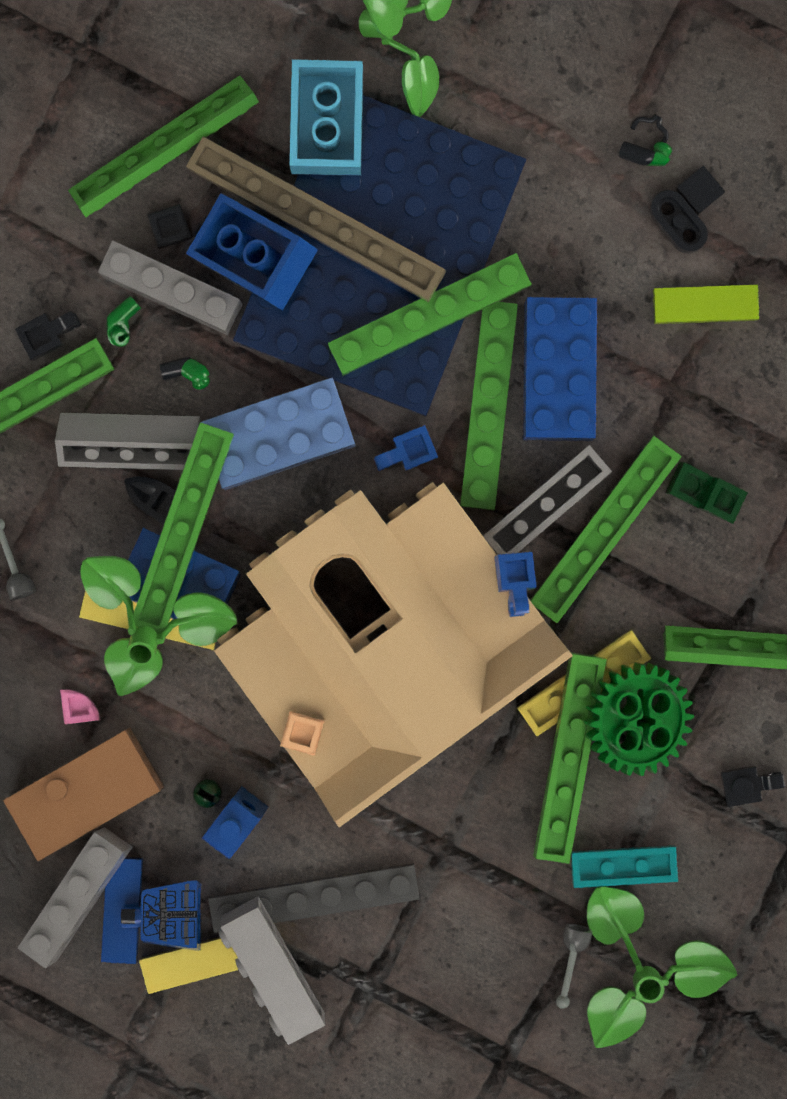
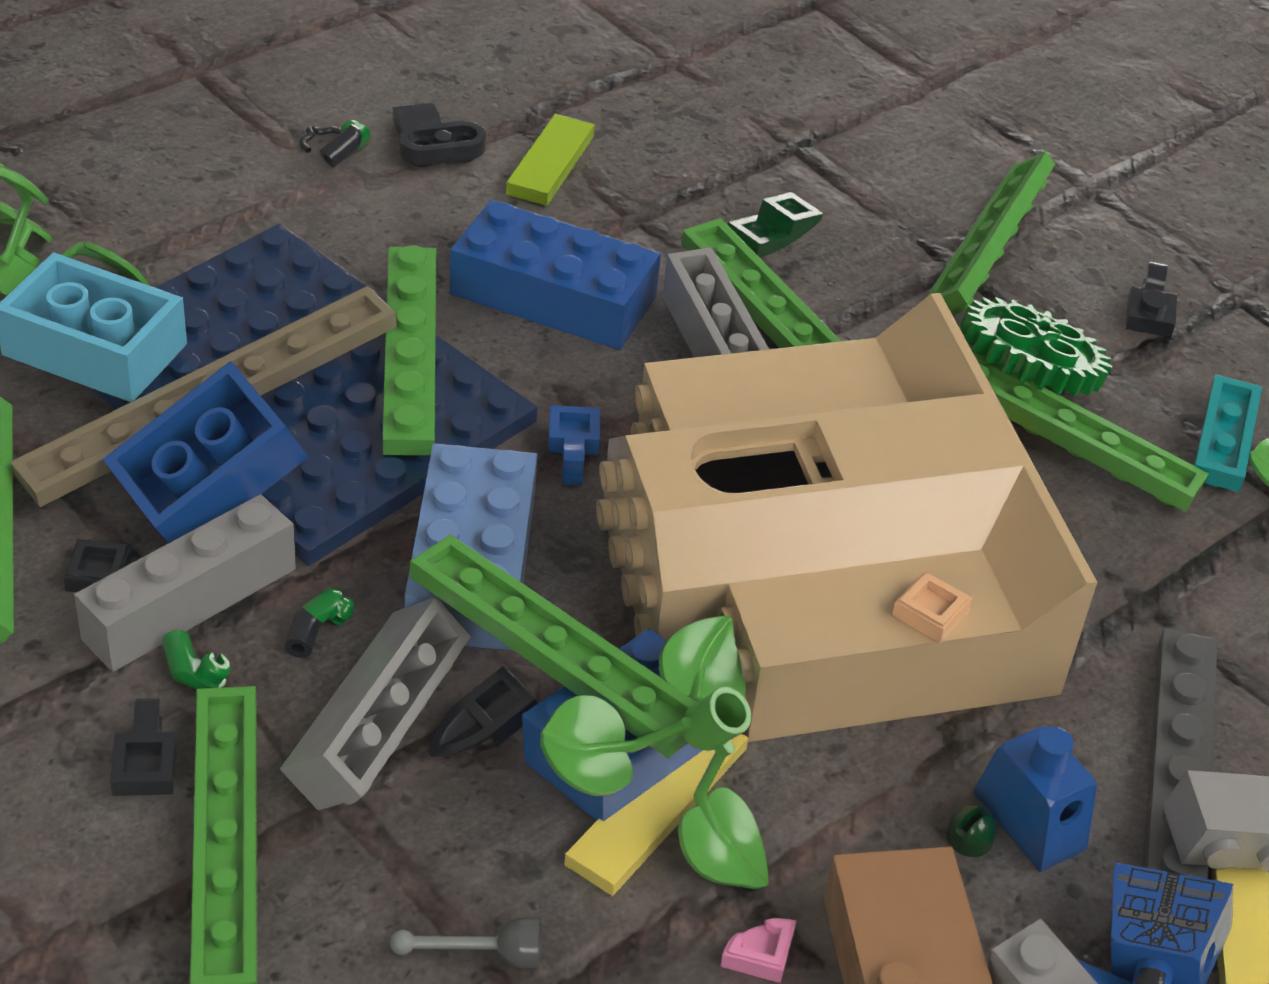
camera: 70 degrees left, 45 degrees down
bright green plate [460,302,518,510] -> none
blue plate [494,552,537,617] -> none

